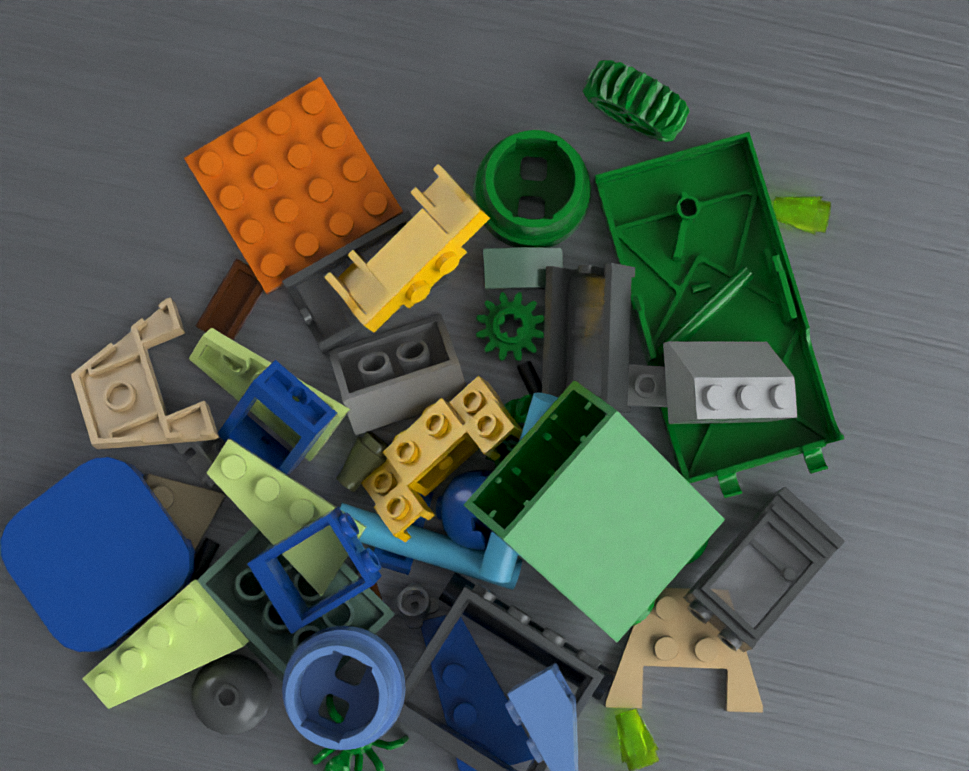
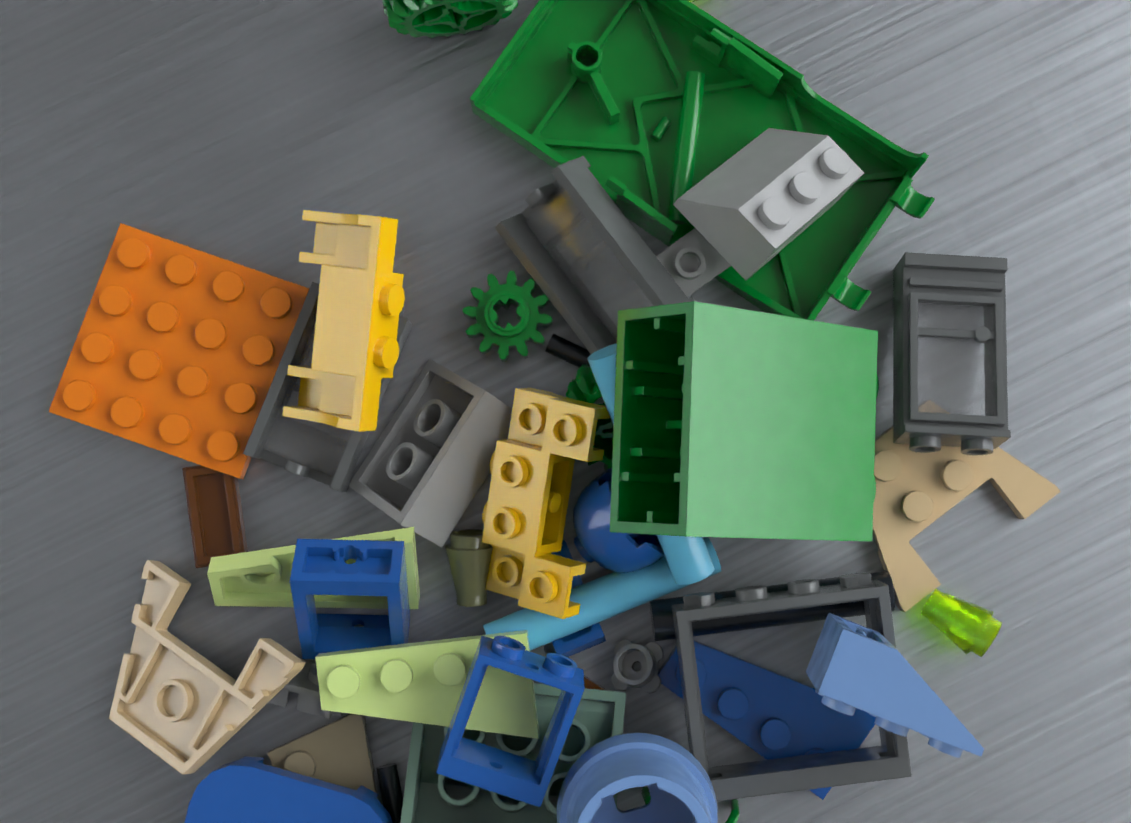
camera: 35 degrees left, 0 degrees up
green piece [473,130,591,248] -> none
sand green slope [483,247,563,290] -> none

